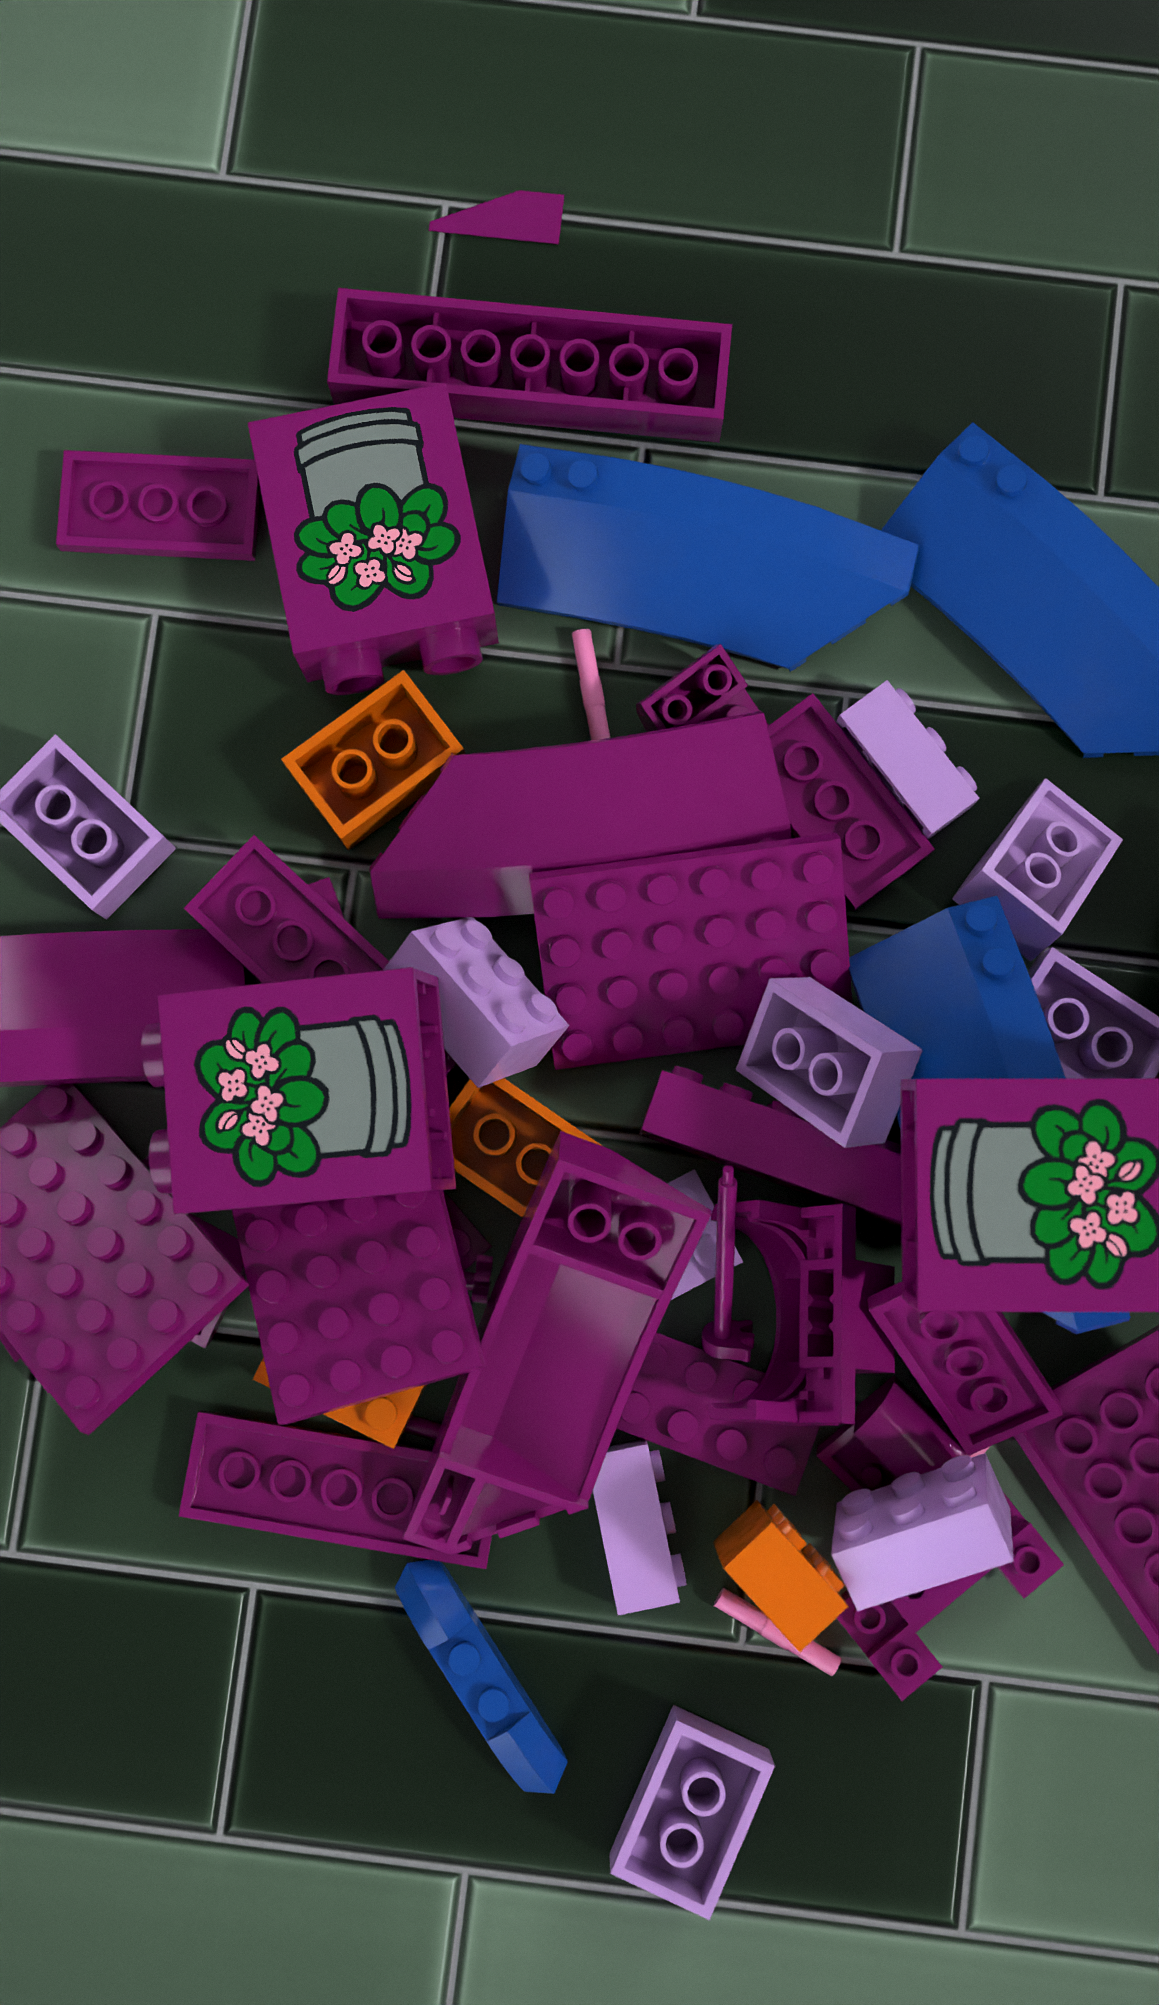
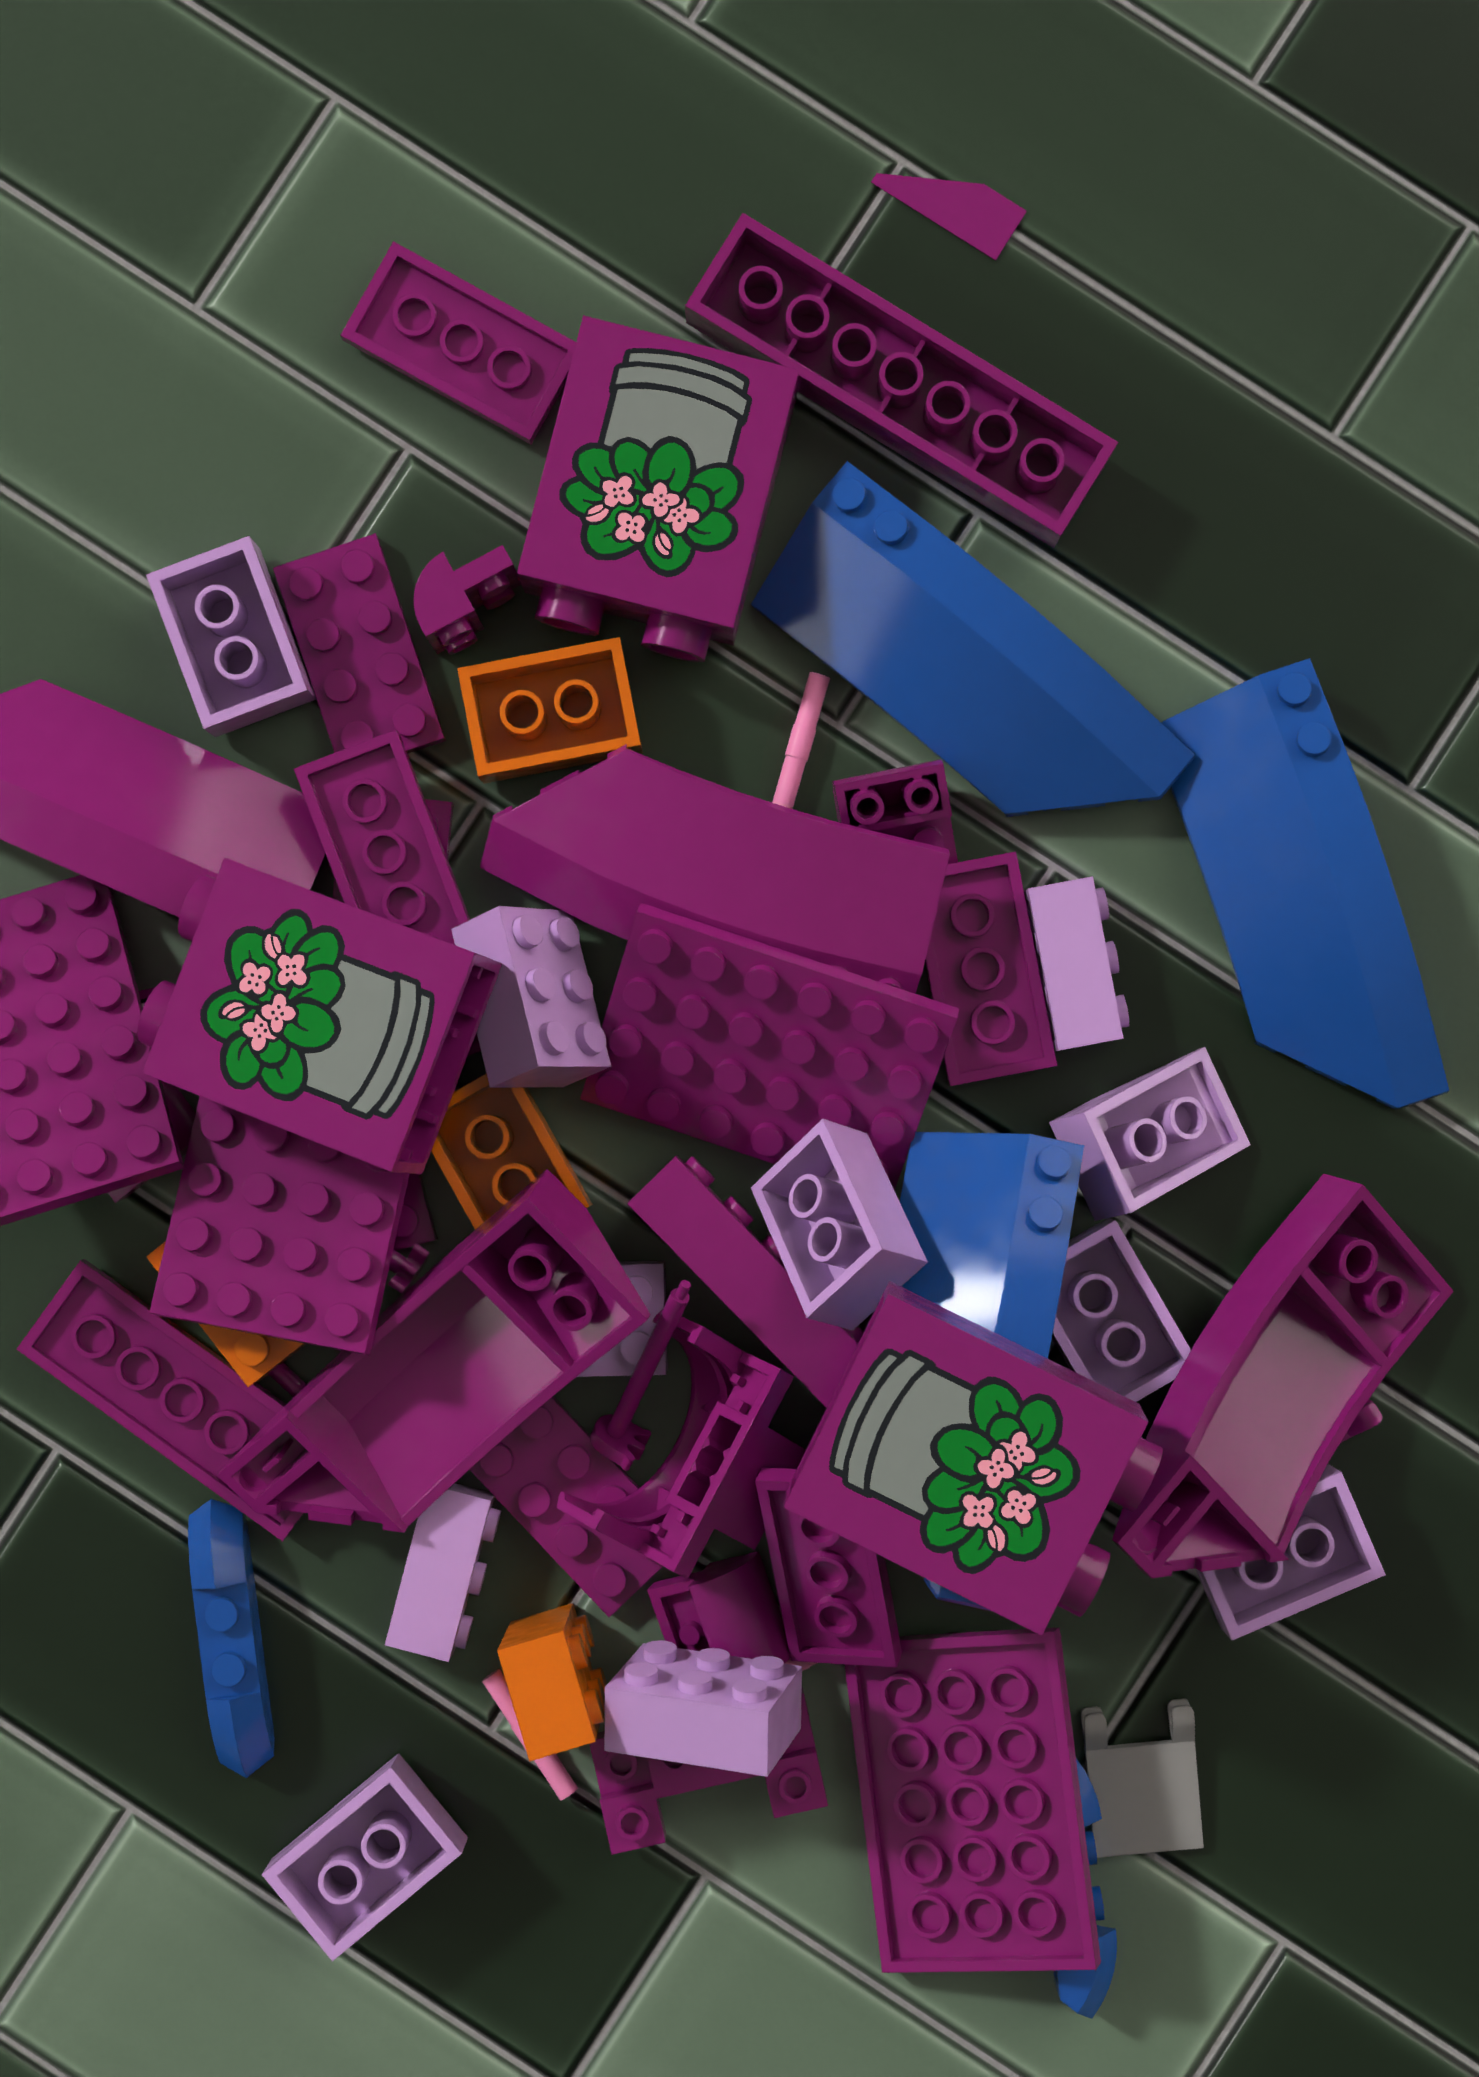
camera: 30 degrees right, 5 degrees up
none -> magenta plate [273,533,446,754]
none -> magenta brick [414,545,521,655]

